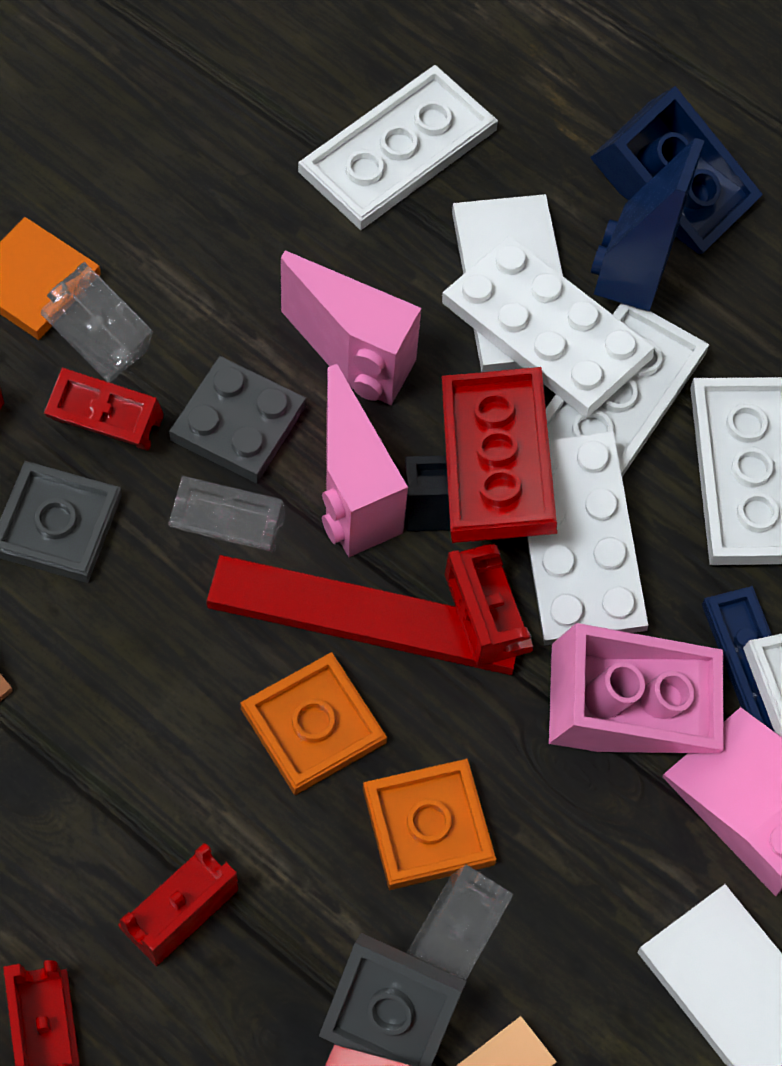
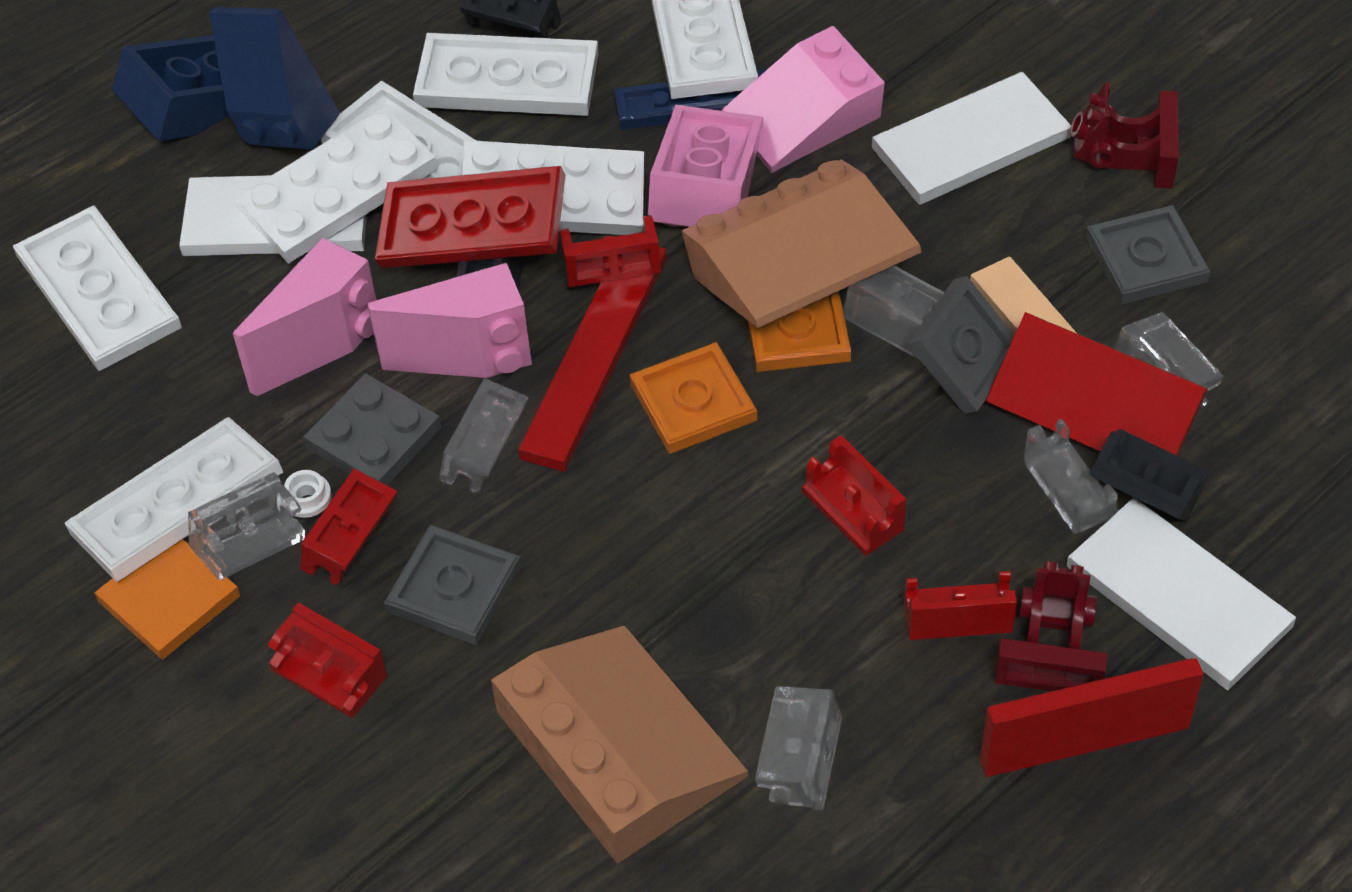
camera: 75 degrees left, 10 degrees down
none -> white tile [65,417,283,582]
none -> white plate [281,470,332,518]
none -> nougat slope [682,160,922,328]

